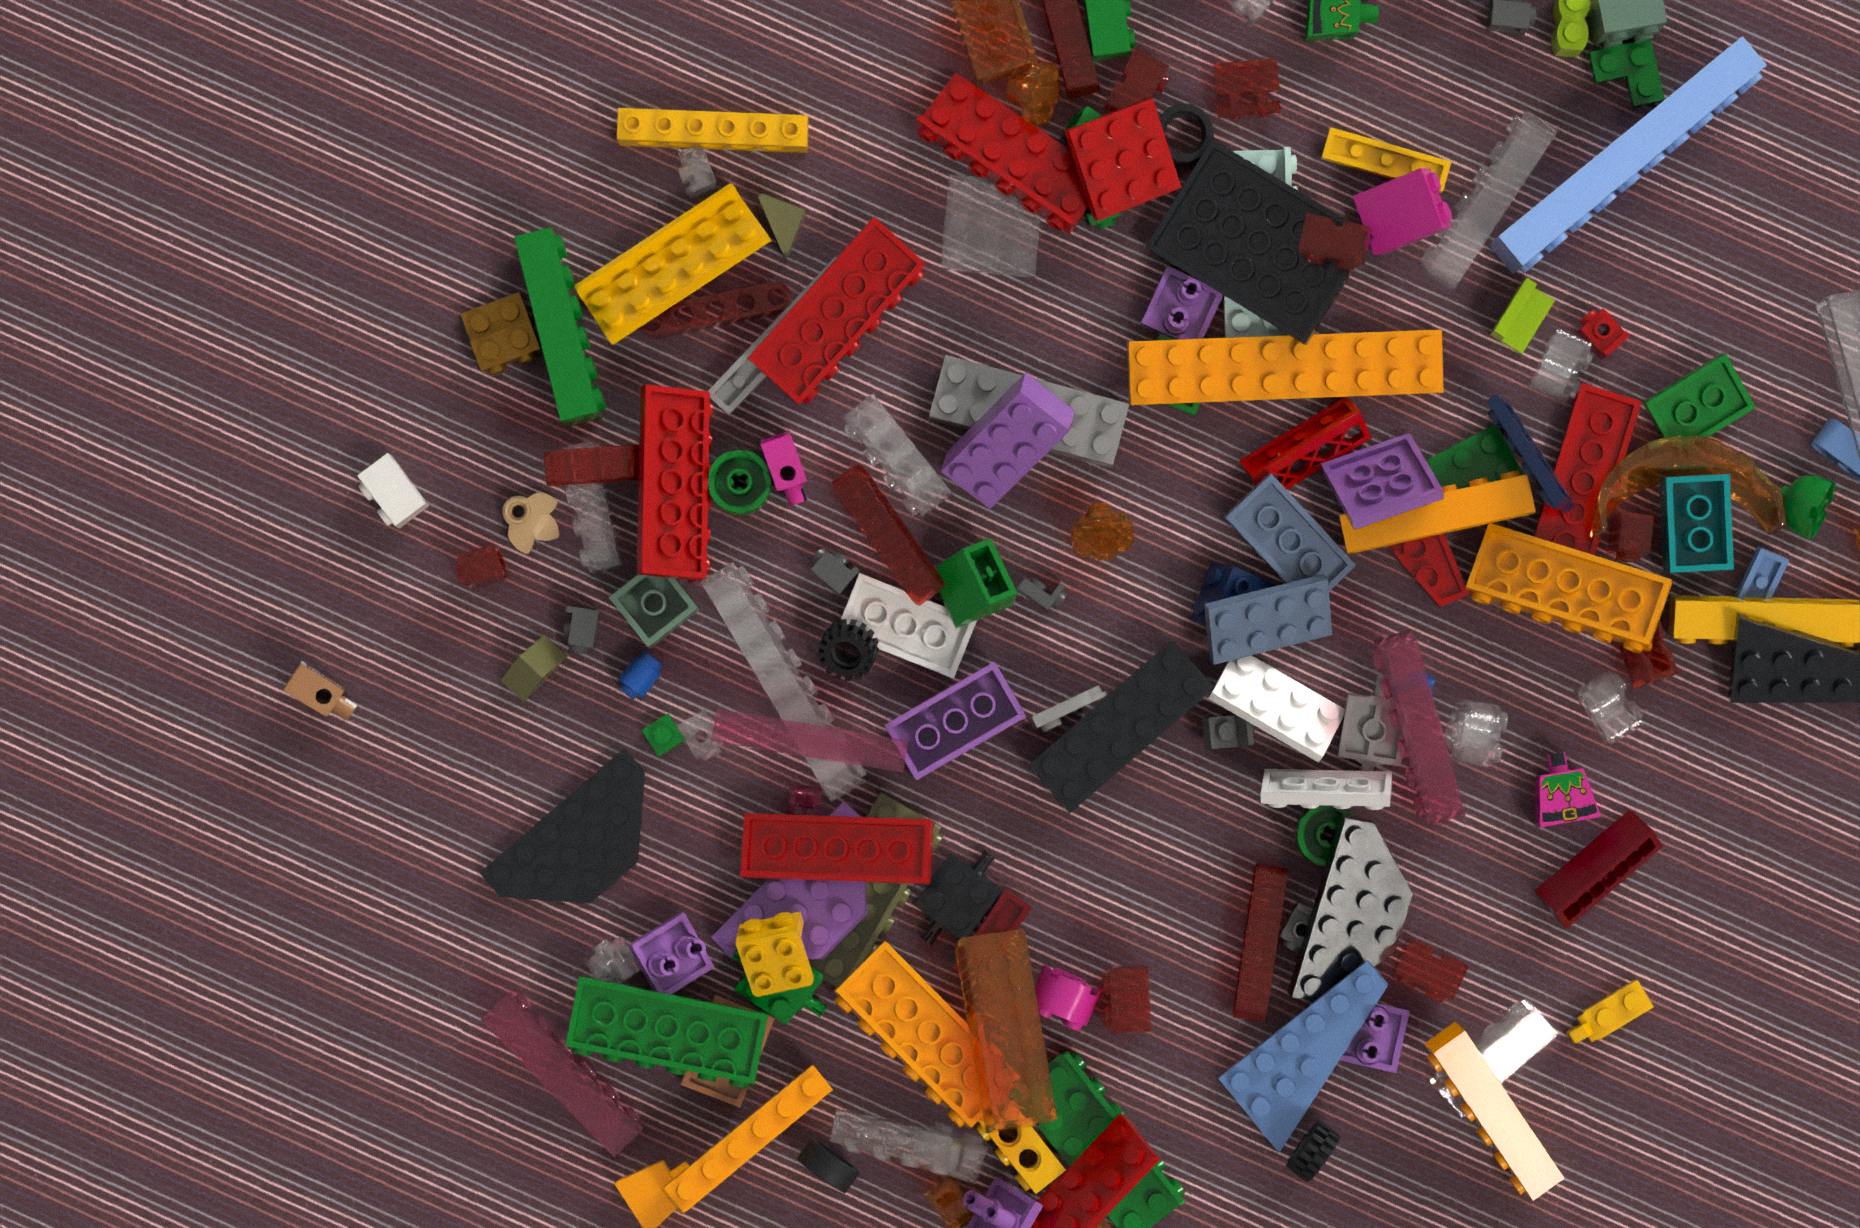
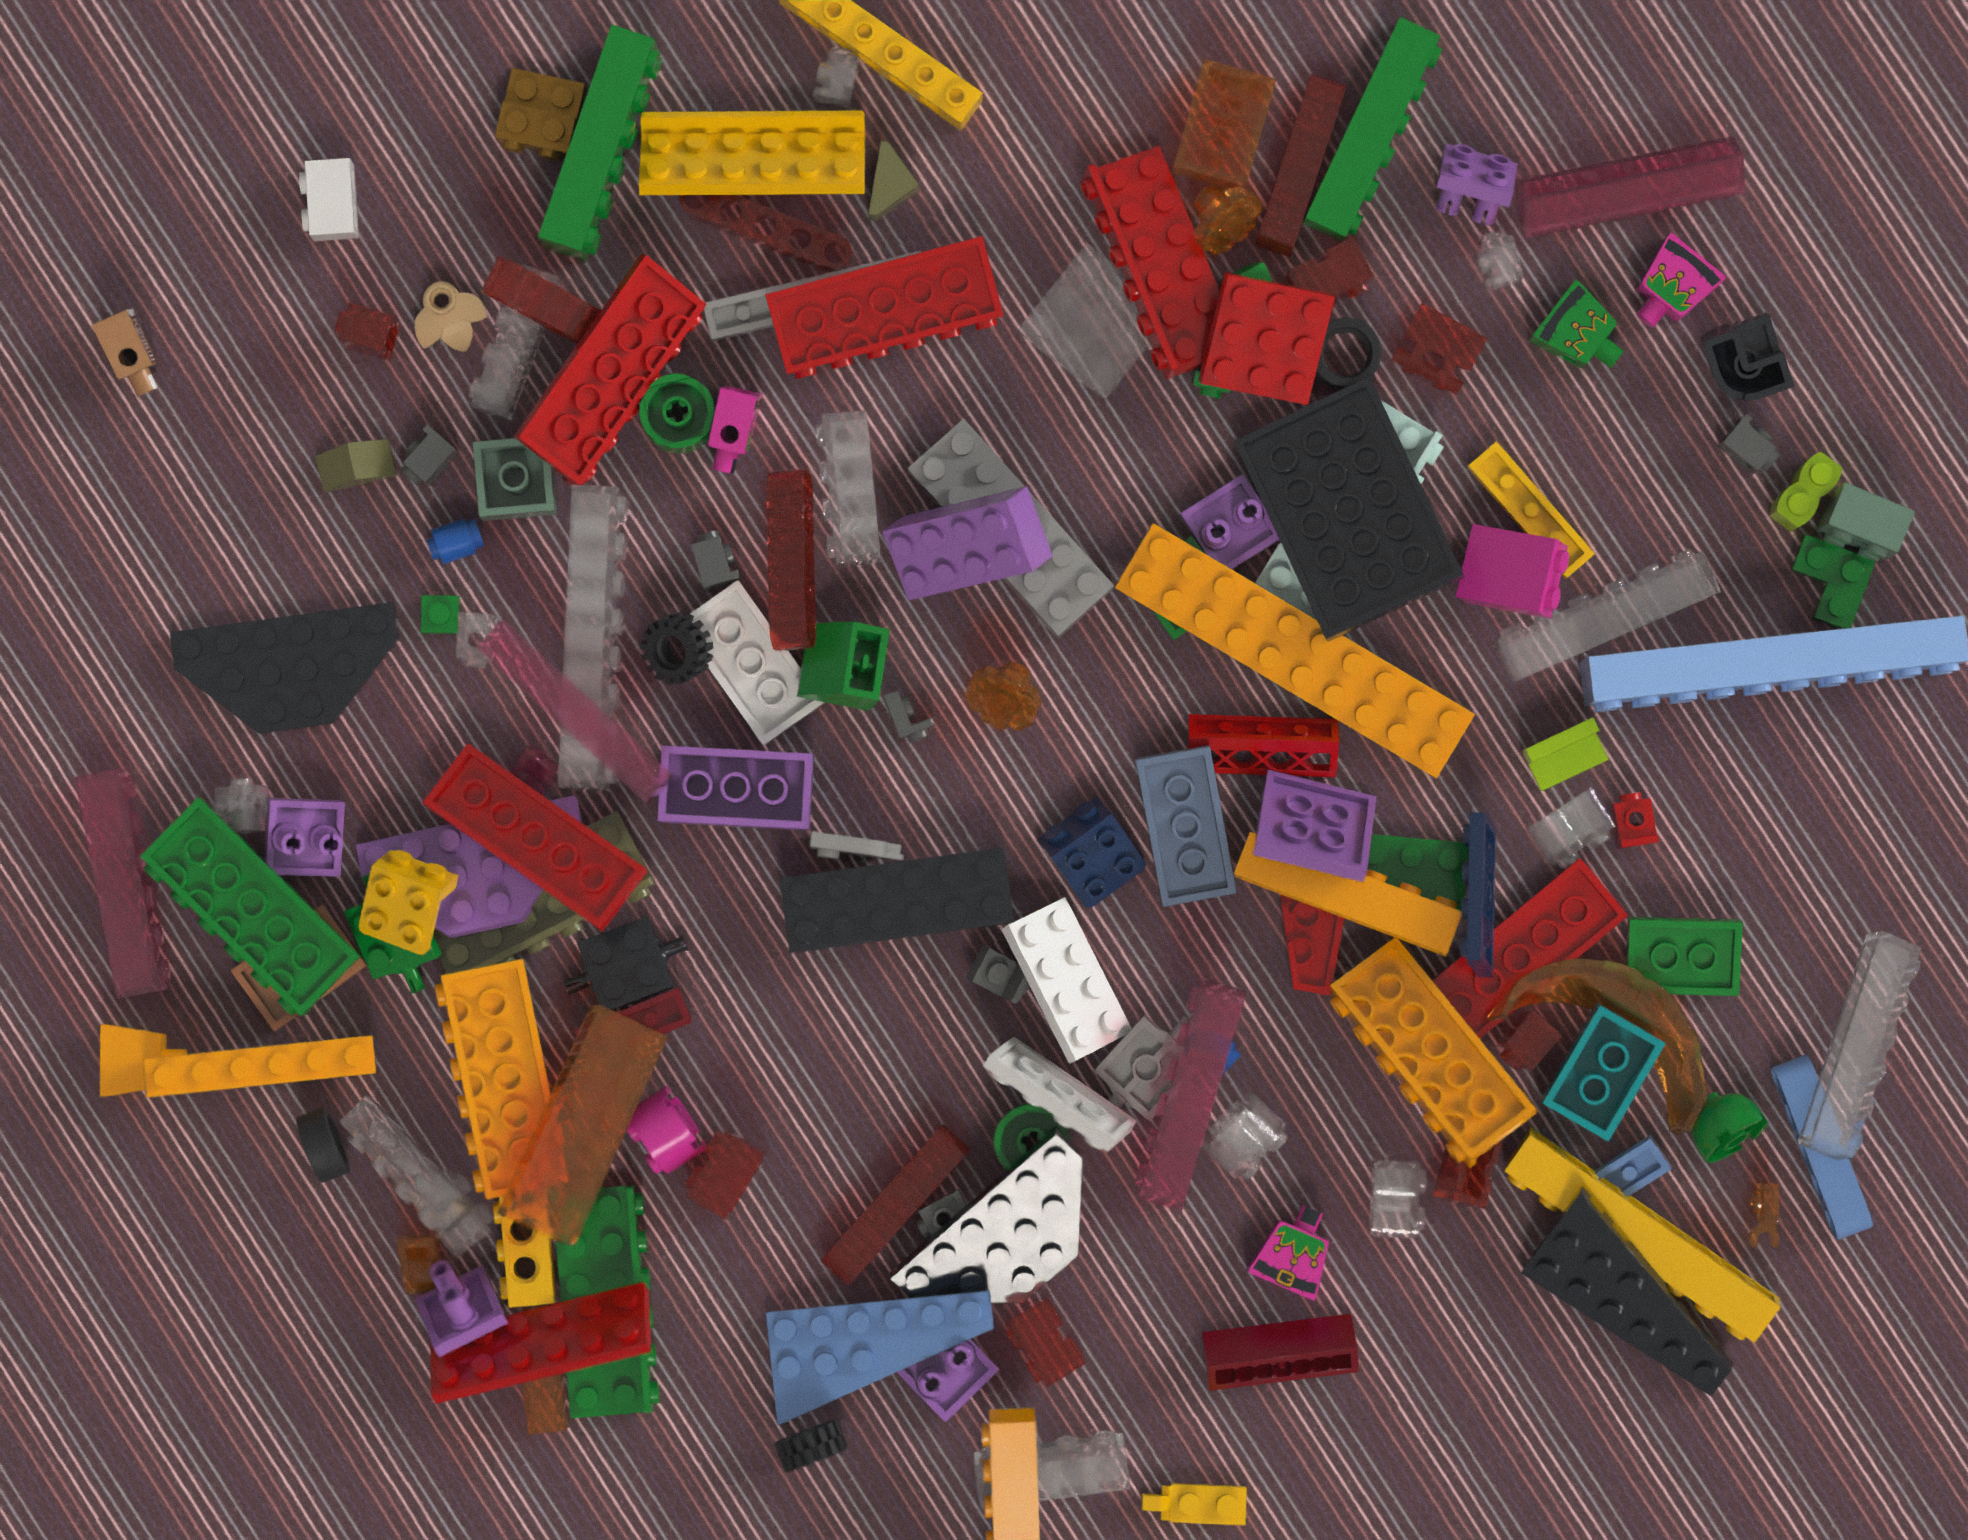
camera: 30 degrees right, 0 degrees up
sand blue plate [1204,574,1332,665] -> none
clear red brick [1298,213,1372,271] -> none

